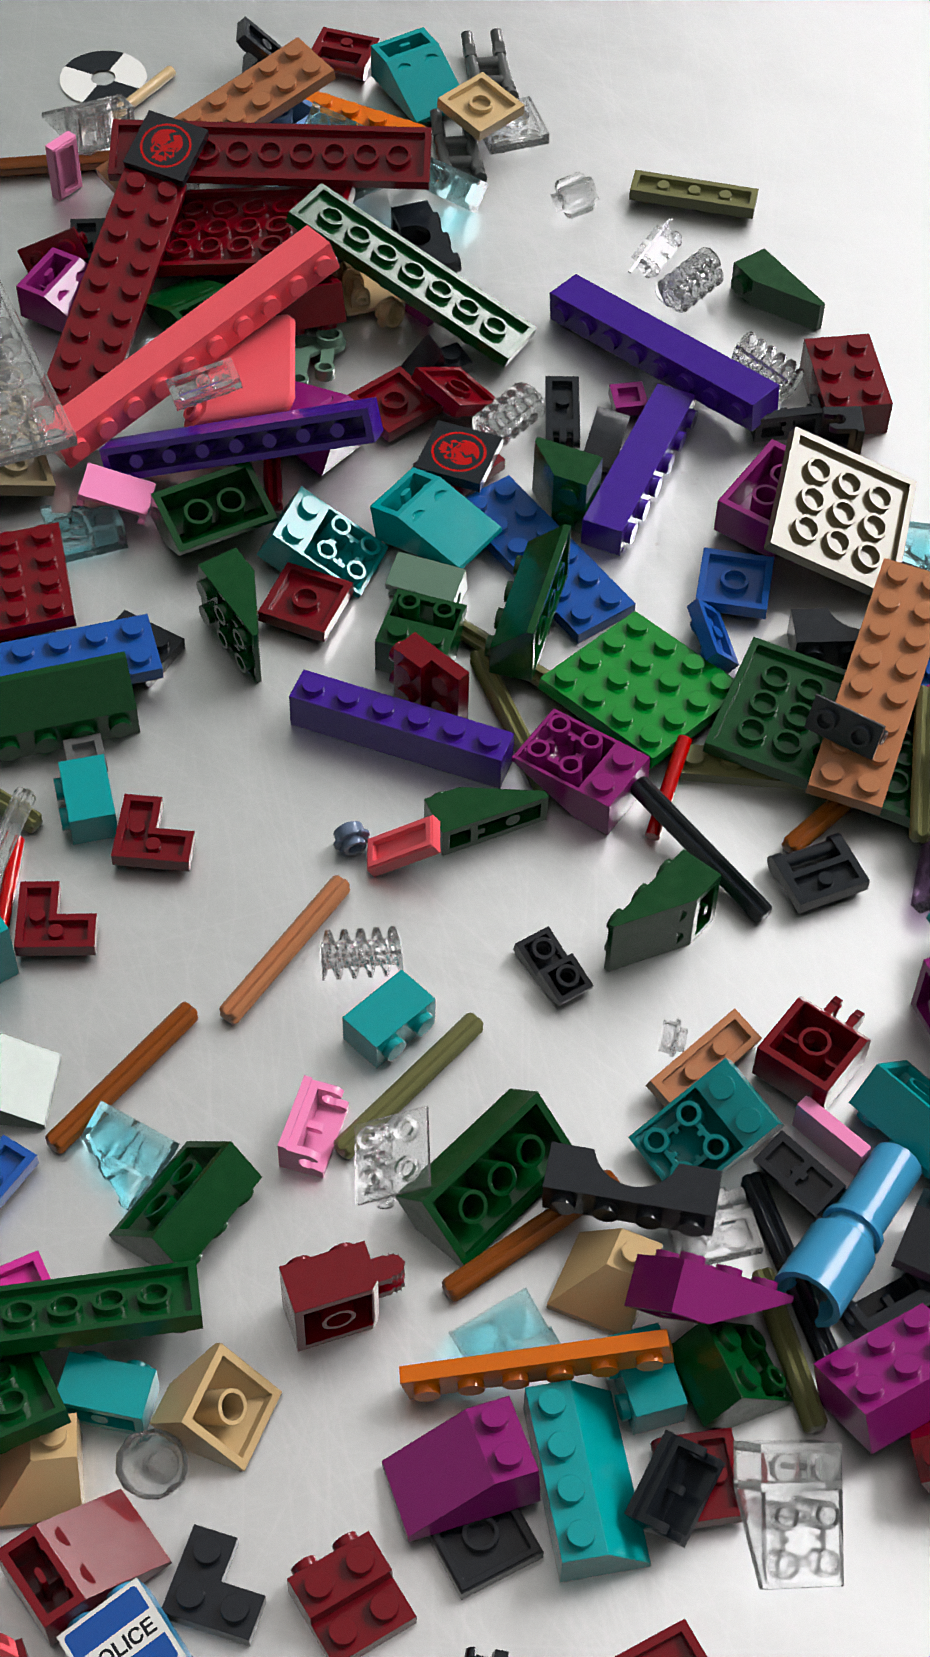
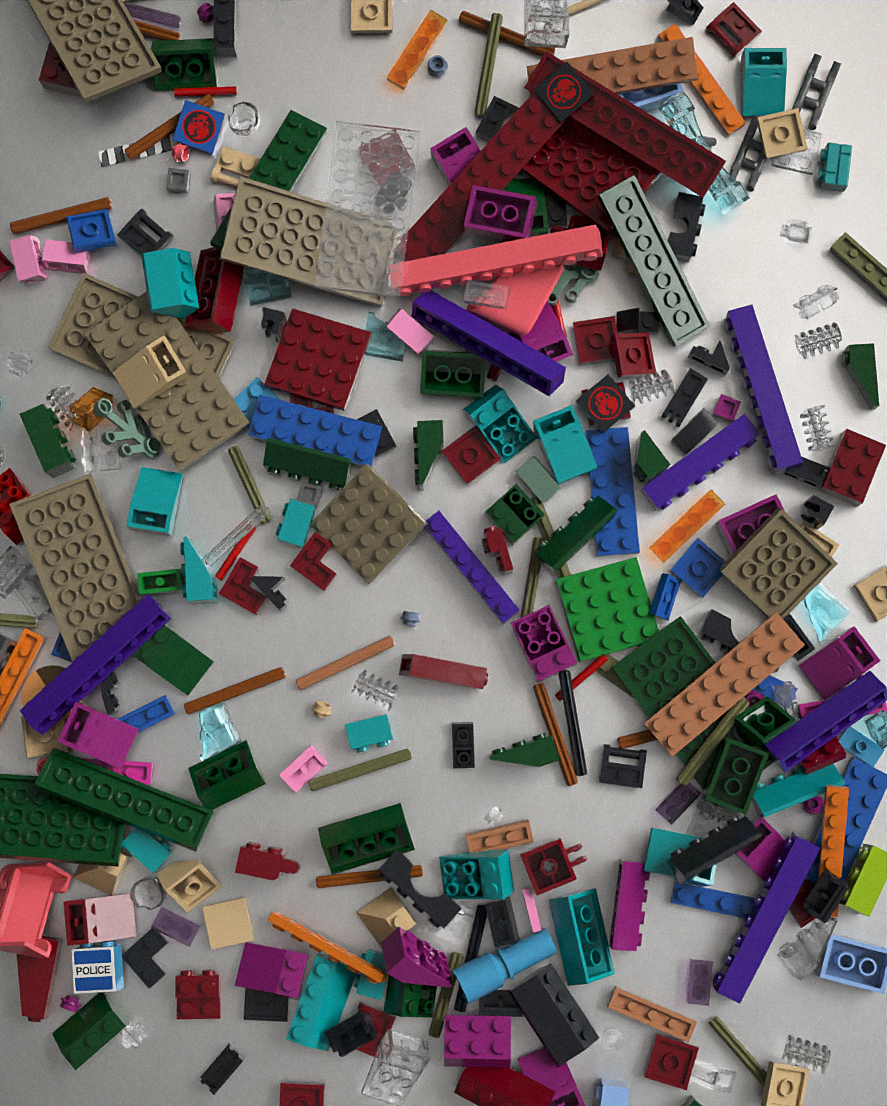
camera: 35 degrees right, 30 degrees up
dark red hinge [17,227,89,273] -> none
bright pink tile [45,131,83,201] -> none
clear hinge [354,1106,431,1209] -> none
coral tile [367,815,441,877] -> none
dark green slope [424,787,549,856] -> none
clear light blue slope [448,1288,561,1357] -> none
black hinge [804,694,888,760] -> none
none -> clear purple plate [151,907,200,947]
none -> tan tile [203,897,254,950]
none -> black slope [251,576,287,612]
none -> dark tan plate [310,463,428,584]
none -> tan plate [311,701,332,718]
none -> dark red slope [399,654,488,689]
none -> magenta brick [464,185,537,241]
none -> olive axle [475,13,503,116]
none -> dark orange axle [533,683,578,786]
none -> clear orange plate [649,489,725,563]
none -> black slope [687,340,730,375]
none -> teal brick [817,142,853,192]

